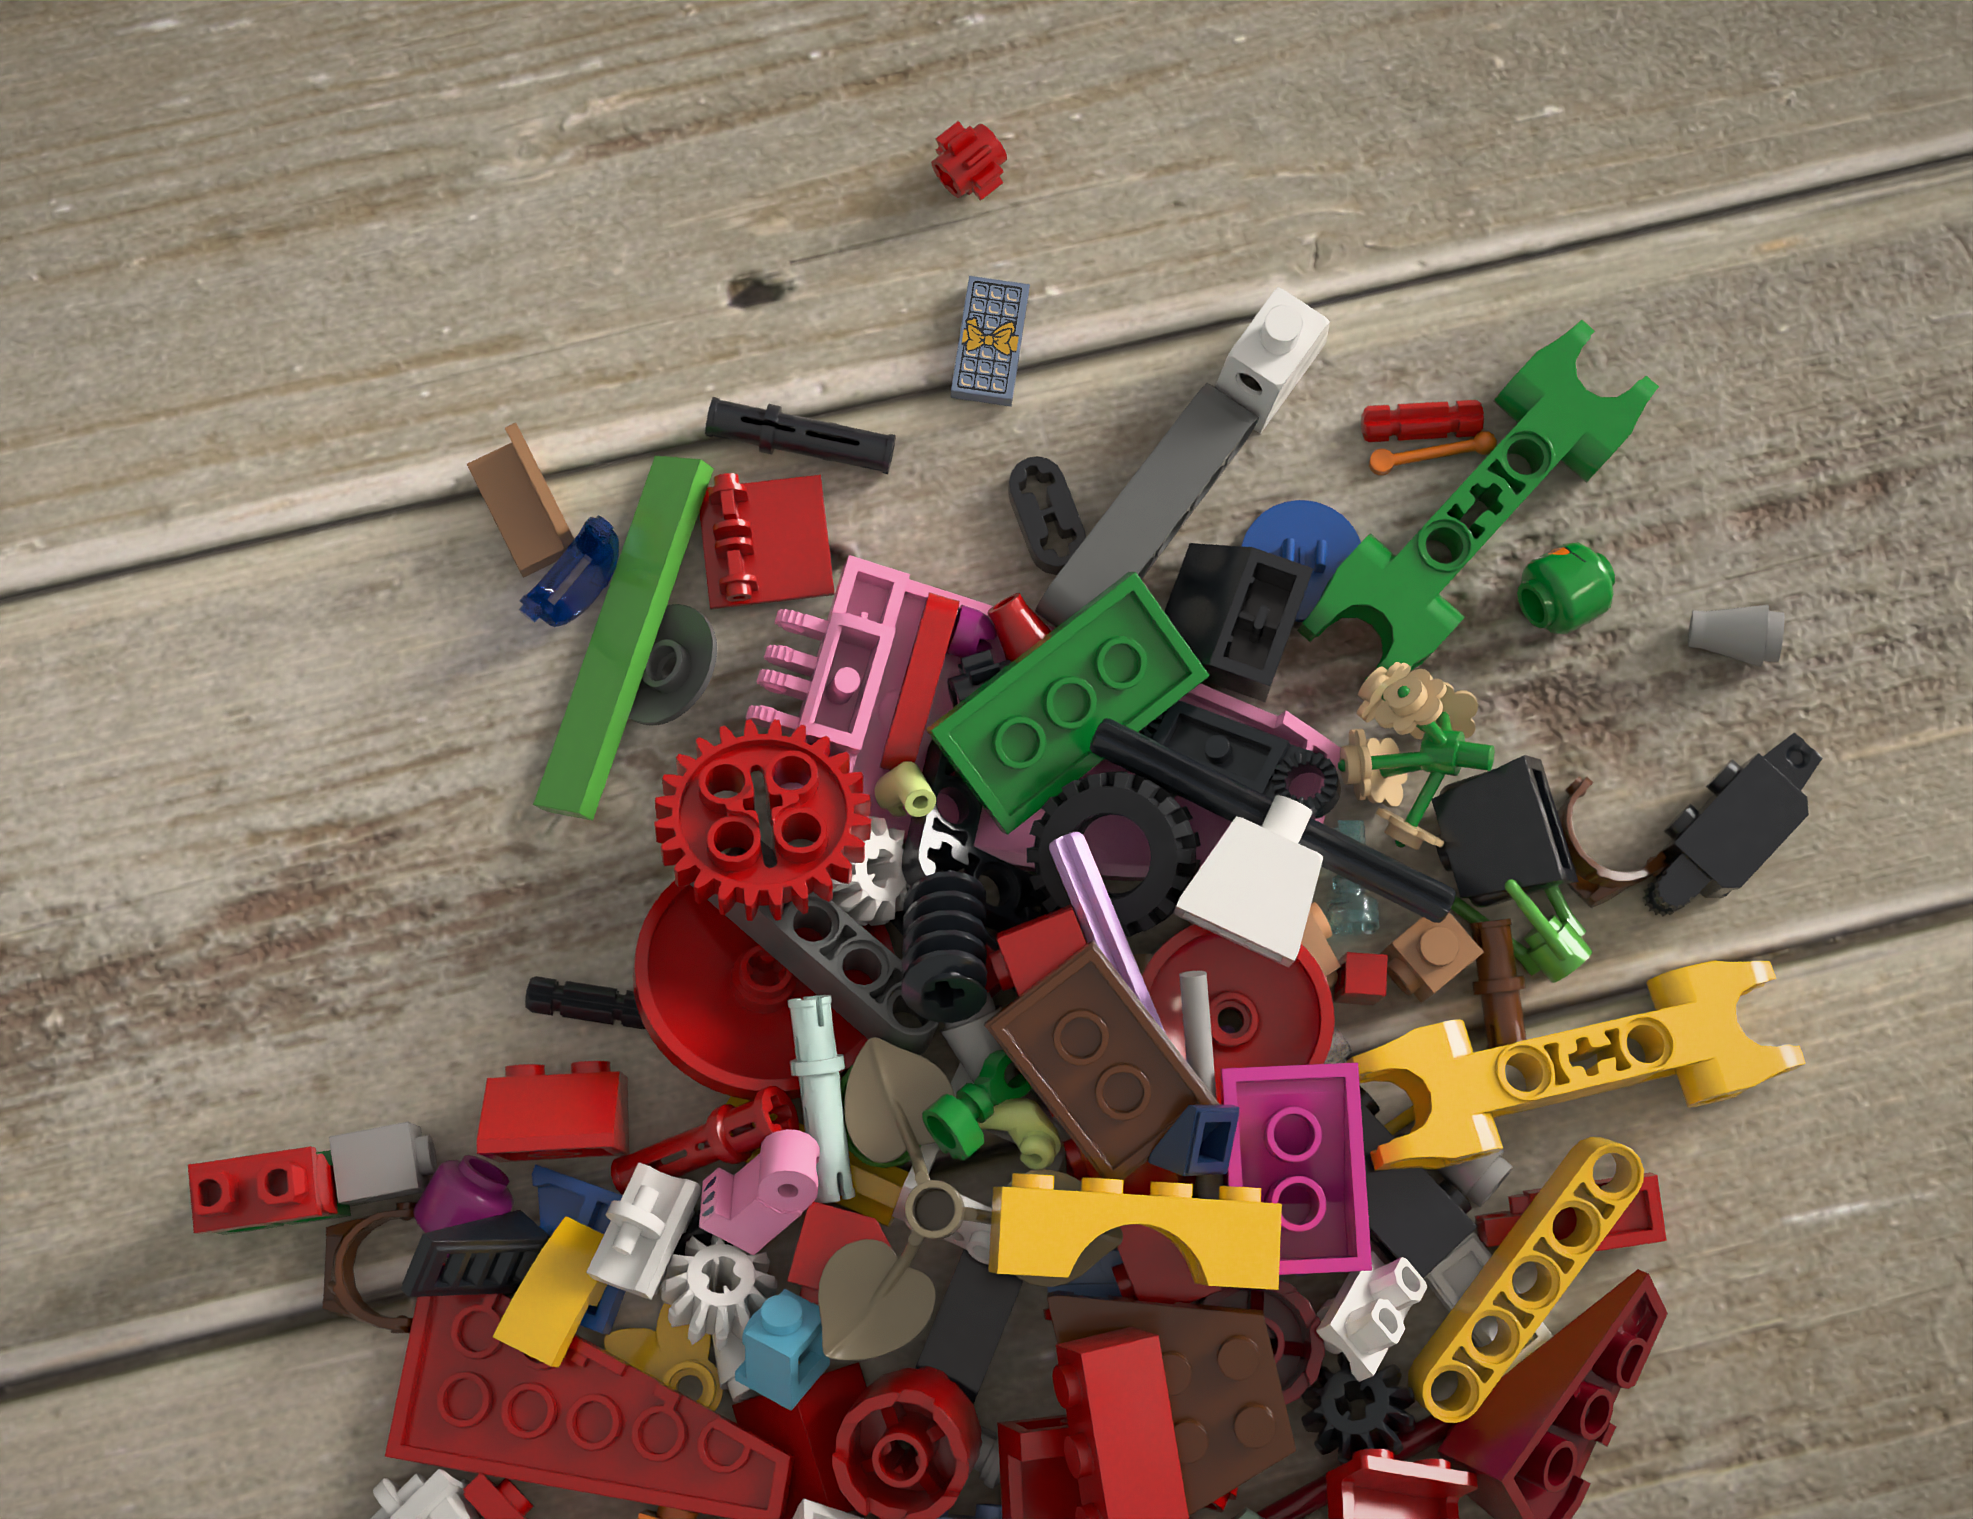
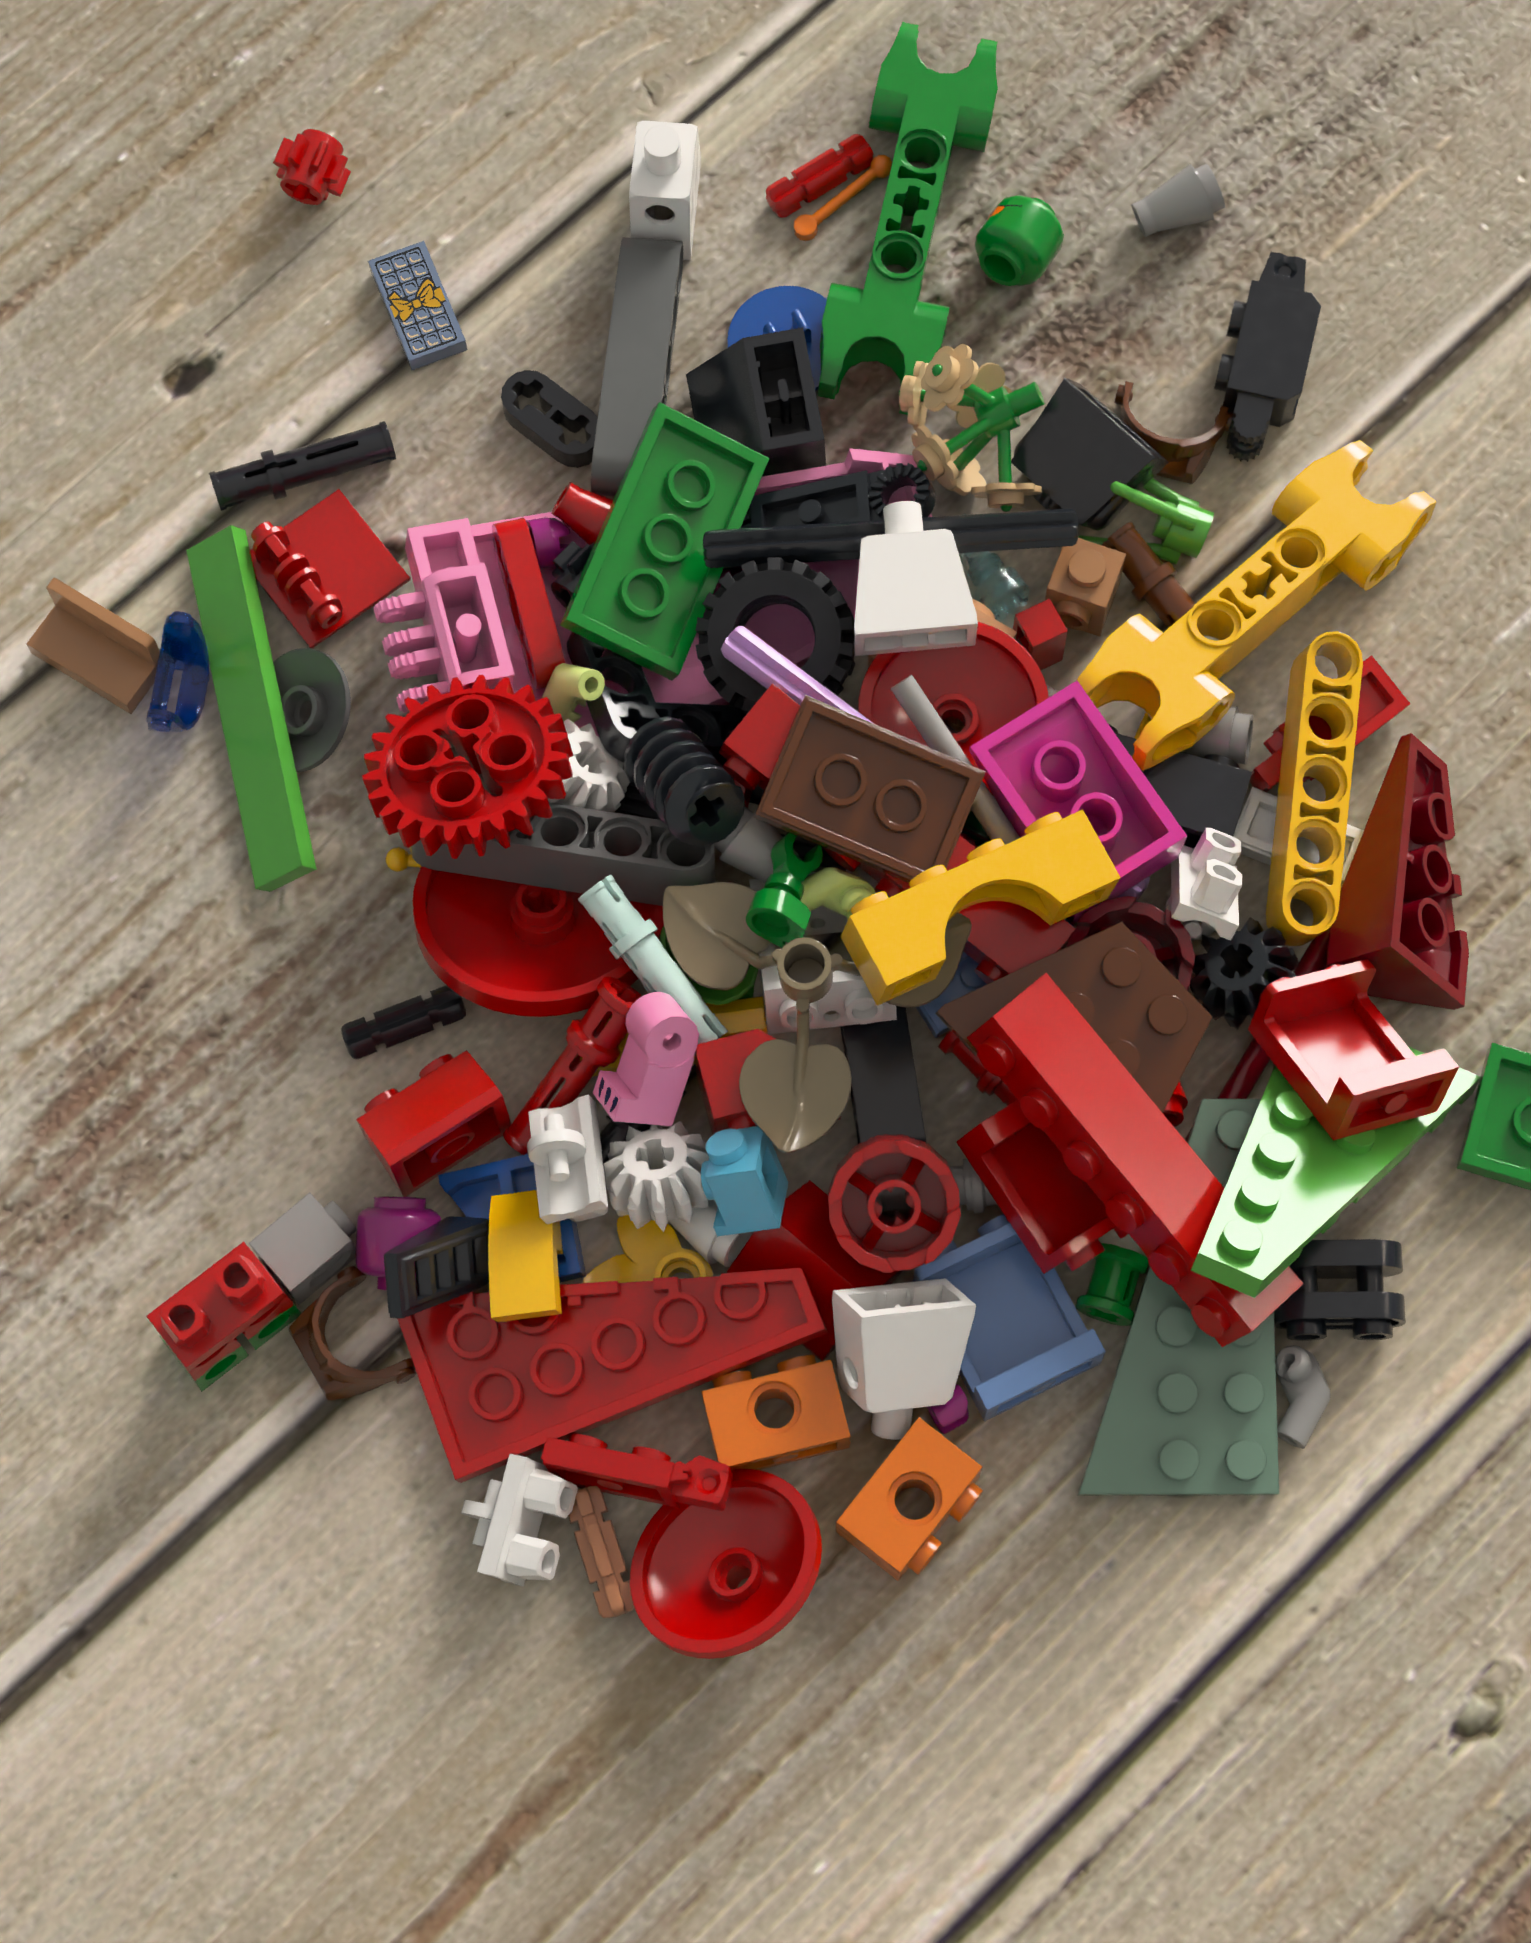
camera: 25 degrees left, 5 degrees down
dark blue slope [1148,1105,1240,1176] -> none

